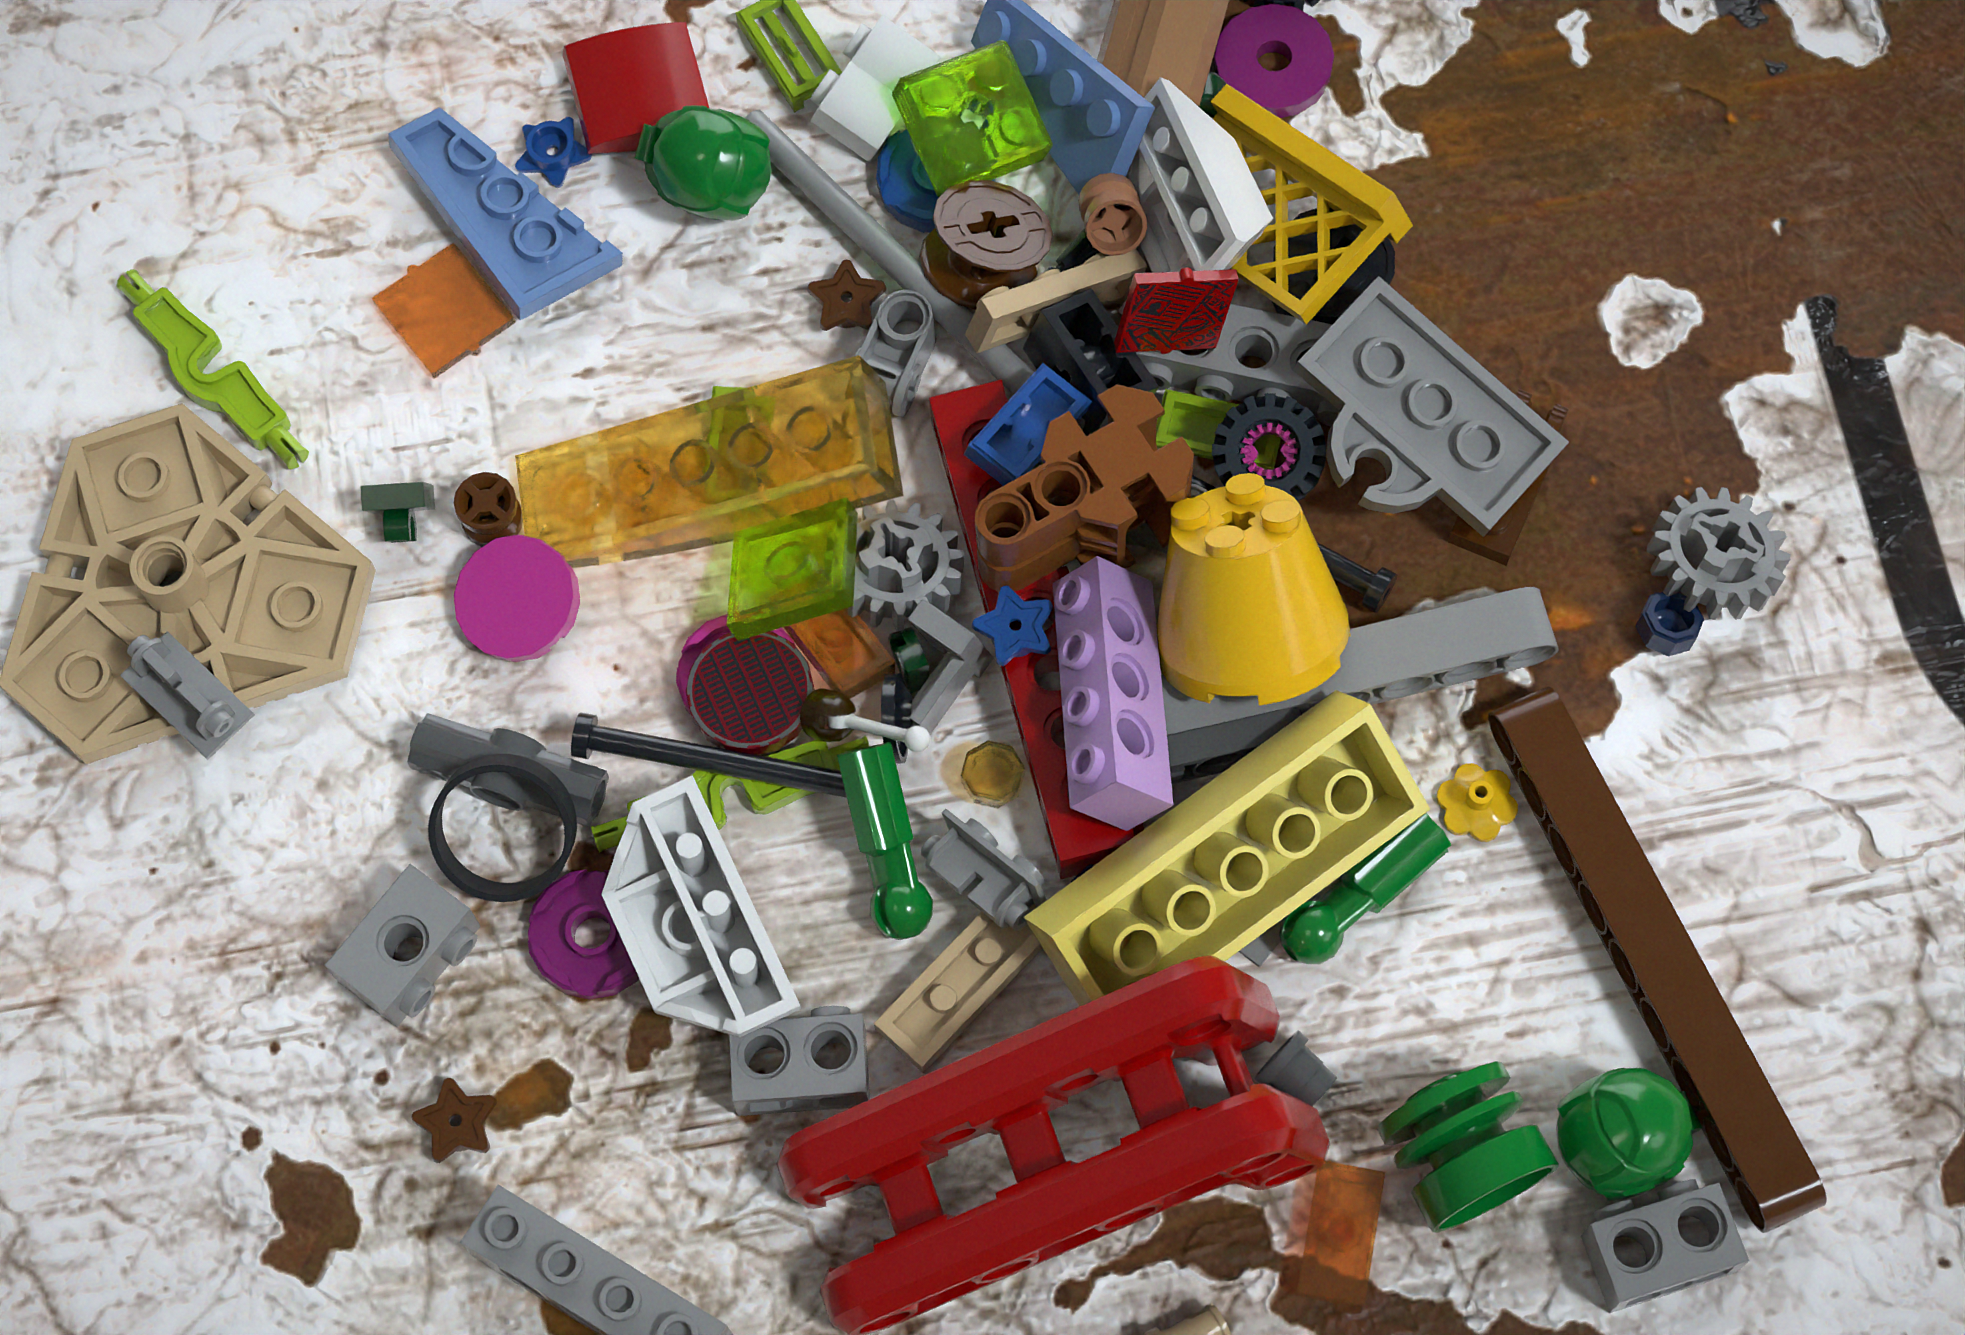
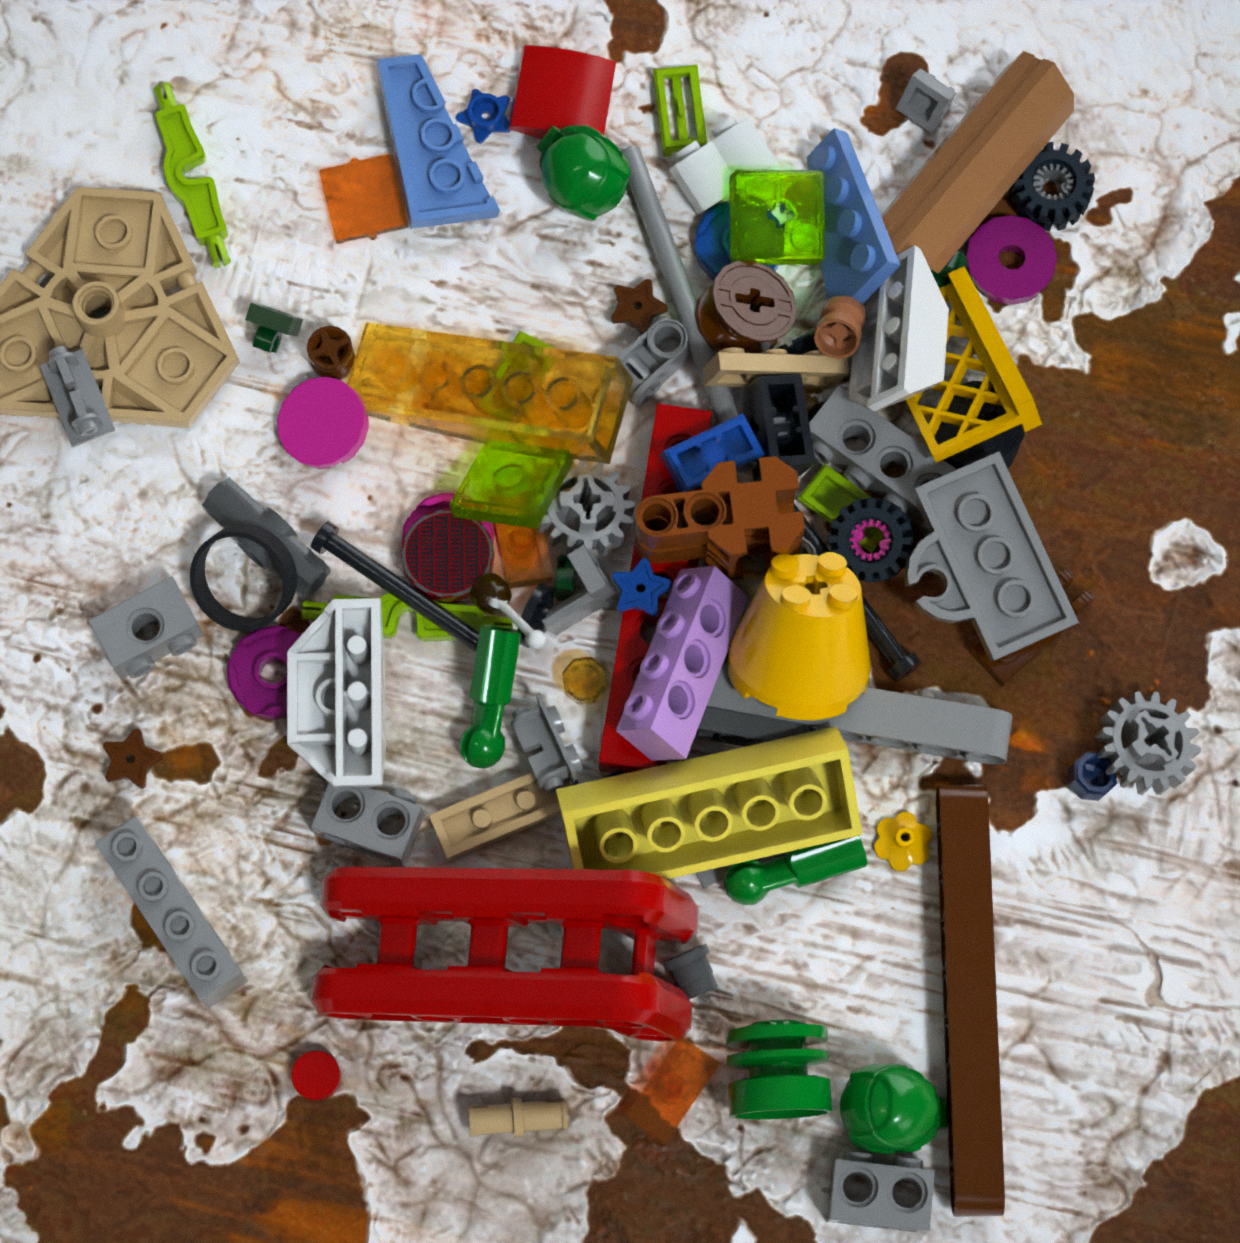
camera: 20 degrees right, 5 degrees up
red piece [1114,267,1239,354] -> none

